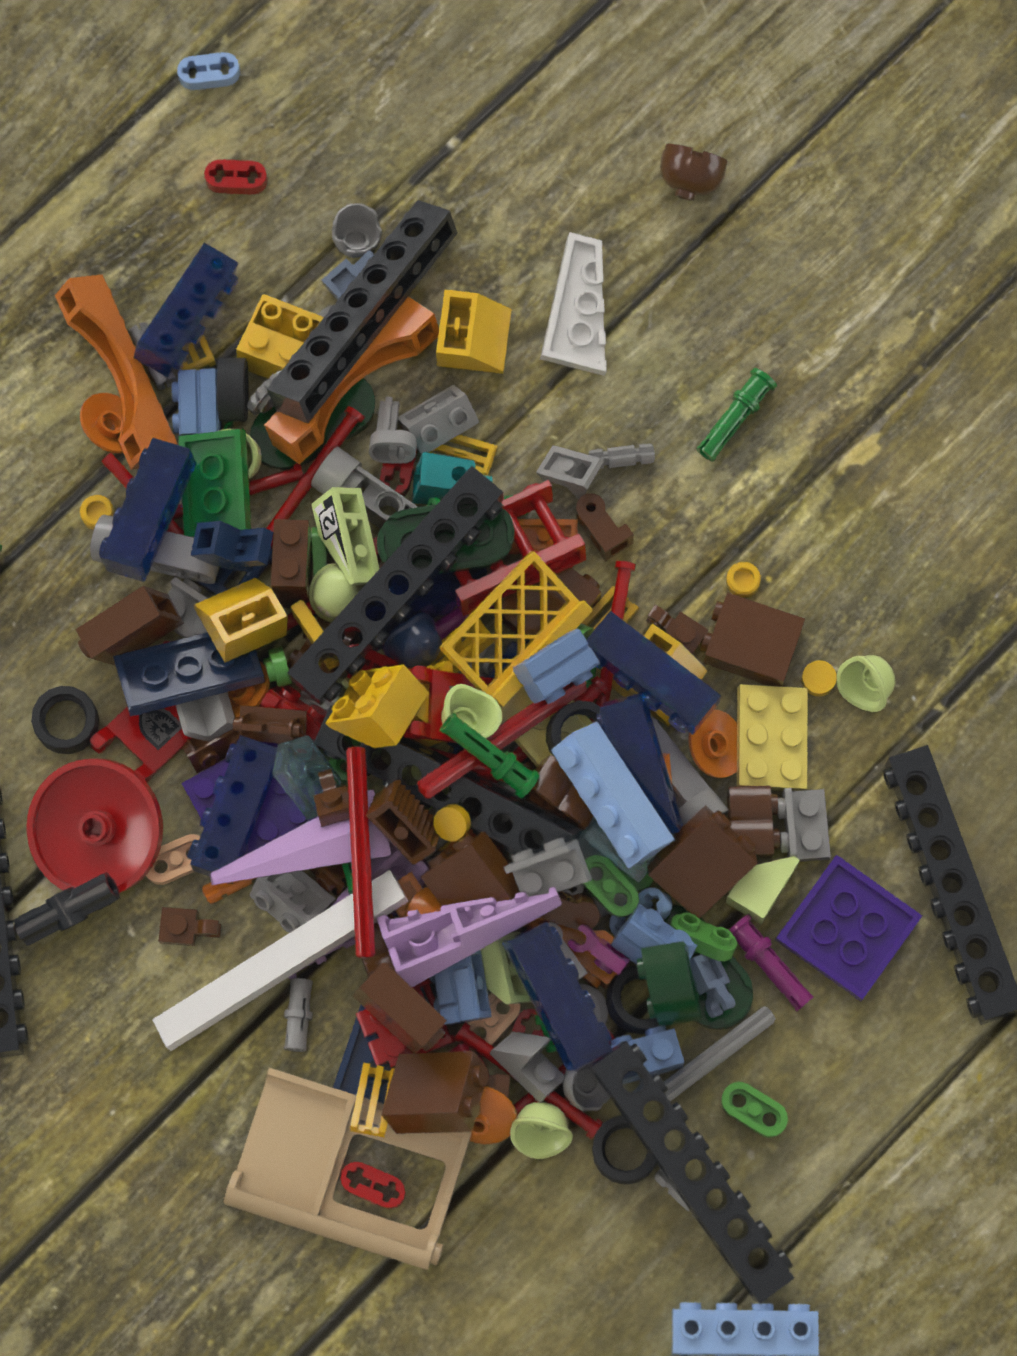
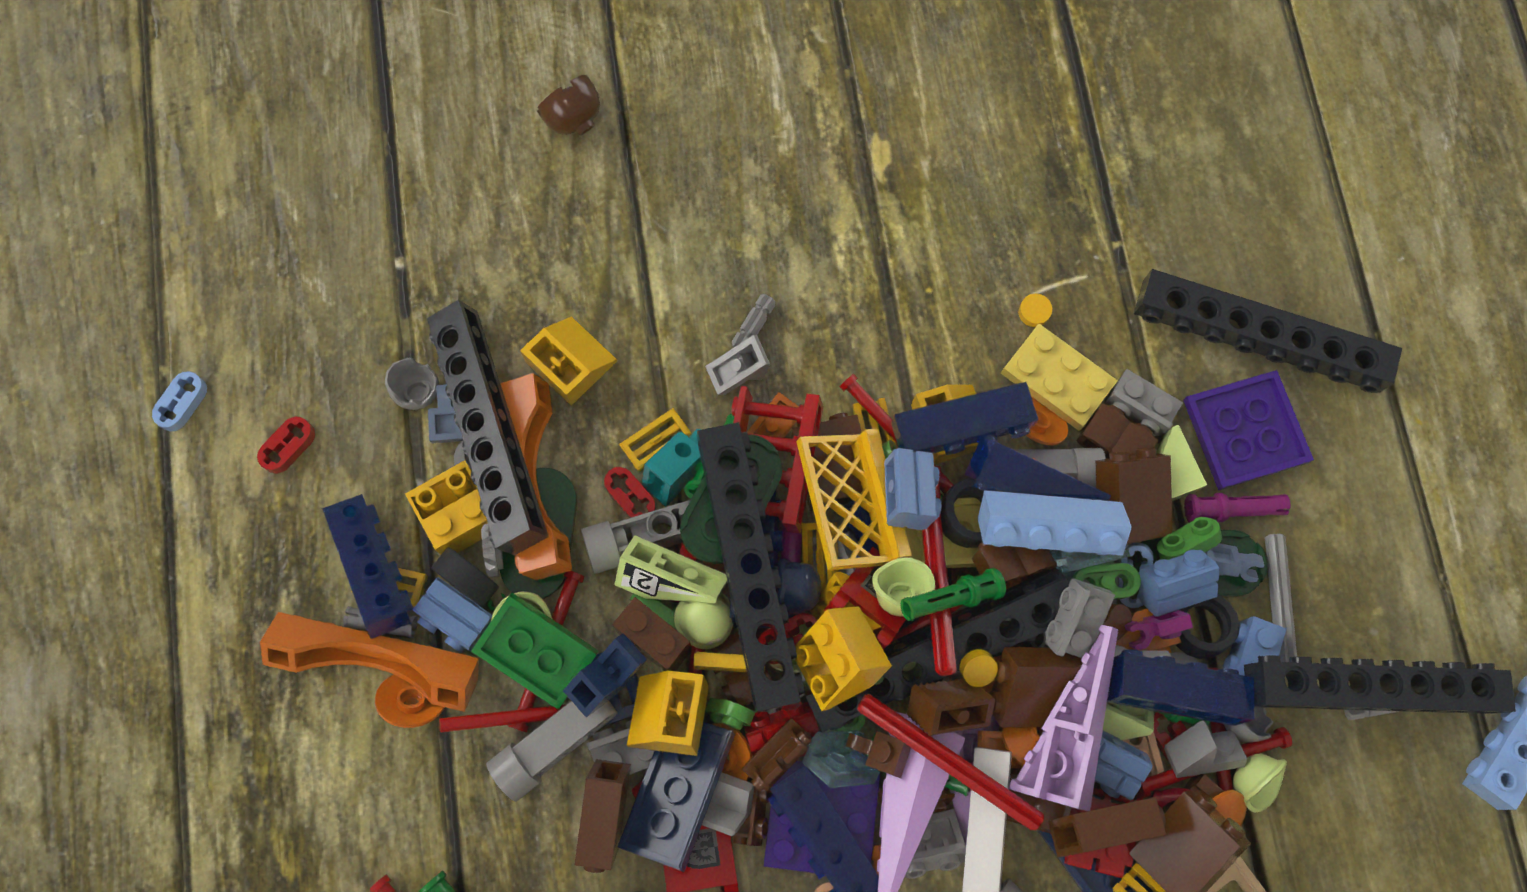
camera: 60 degrees left, 0 degrees up
yellow tile [80,495,115,530] -> none
clear blue brick [99,438,196,582] -> none
red bar [266,406,365,549] -> none
light grey piece [369,397,417,464] -> none
light grey bracket [398,385,479,454] -> none
white wing [540,232,607,376] -> none
reddish brown leg [576,493,634,562] -> none
black tyre [592,1115,657,1185] -> none
dark green brick [637,941,702,1027] -> none
reddish brown plate [646,605,708,655] -> none
green pin [696,368,777,462] -> none
reddish brown brick [700,592,805,687] -> none
bright green plate [721,1082,788,1138] -> none
yellow tile [726,562,761,598] -> none
yellowish green helmet [837,655,895,712] -> none

